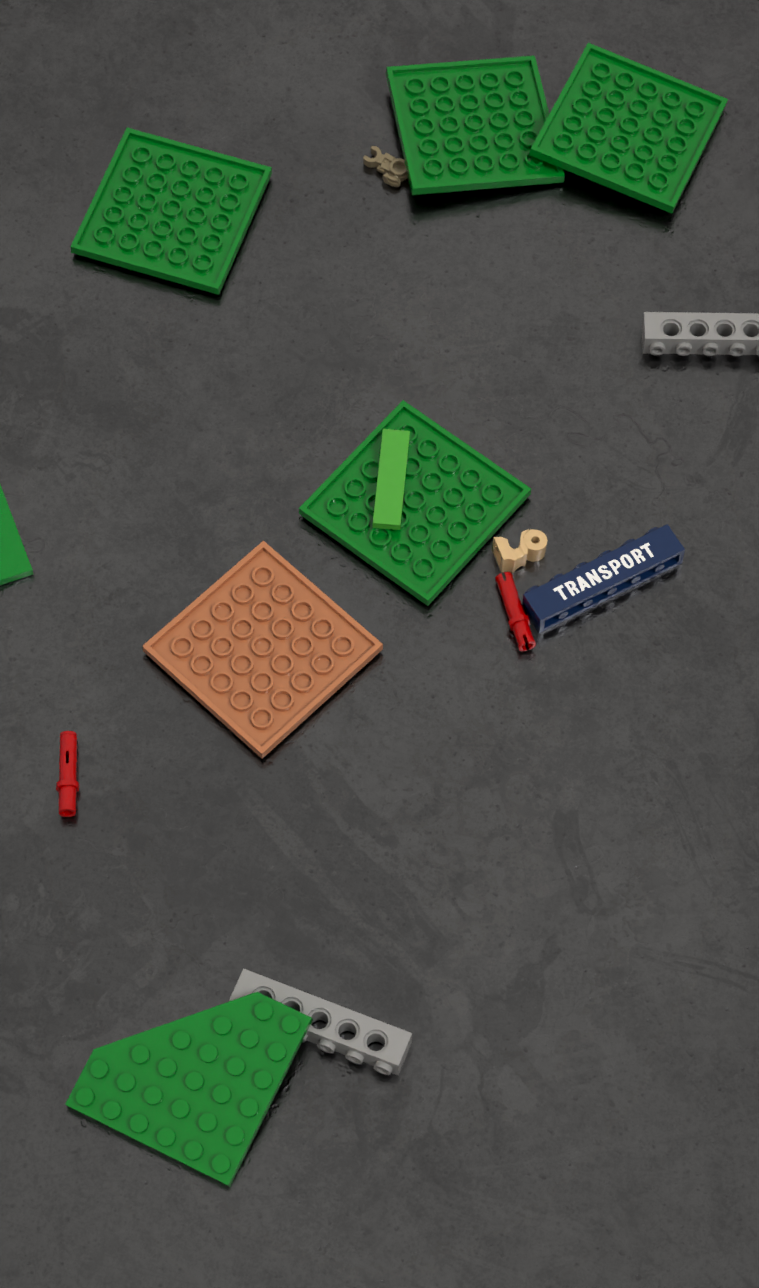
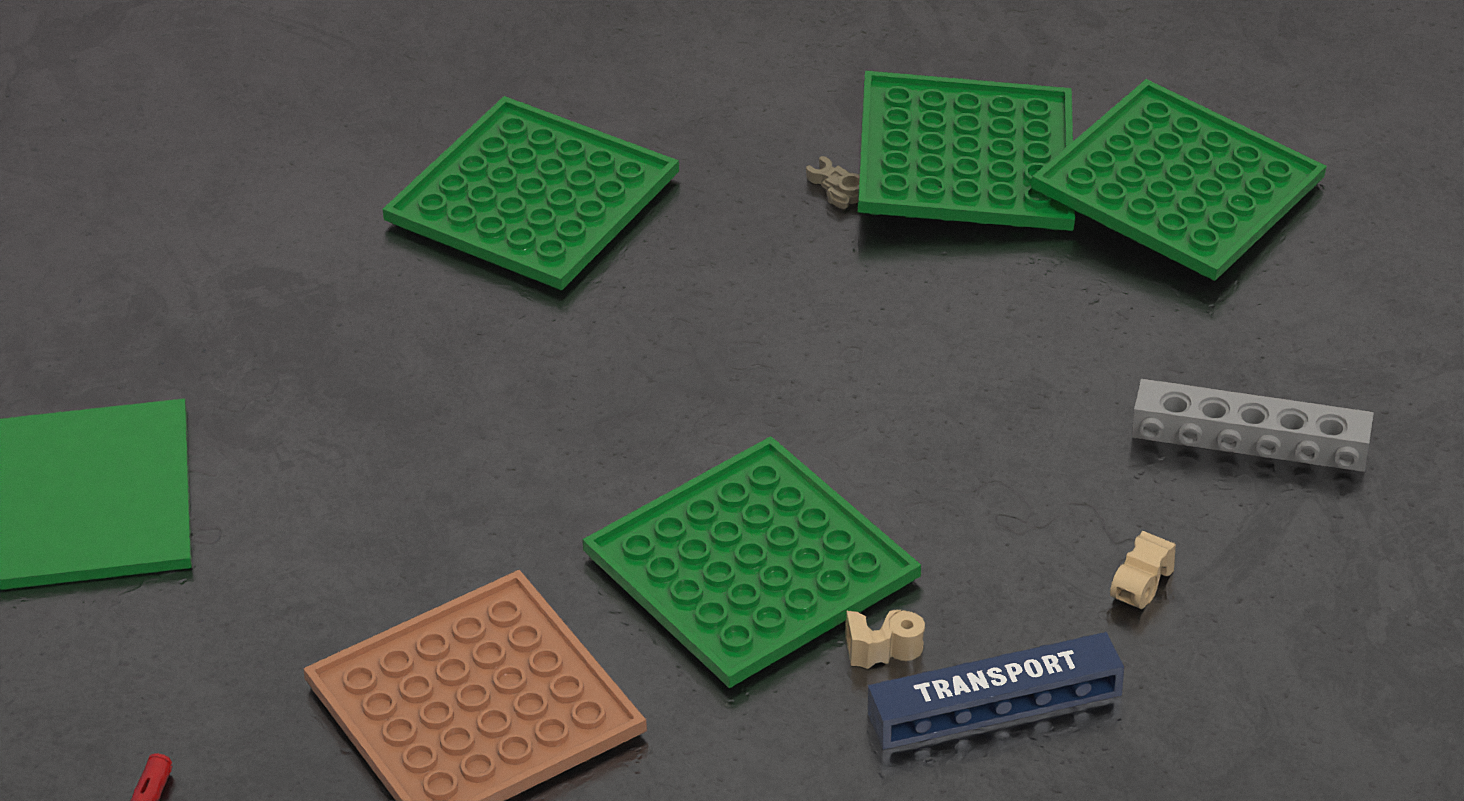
camera: 15 degrees right, 20 degrees down
bright green tile [373,429,410,530] -> none
red pin [495,572,536,651] -> none
none -> tan leg [1110,531,1176,609]

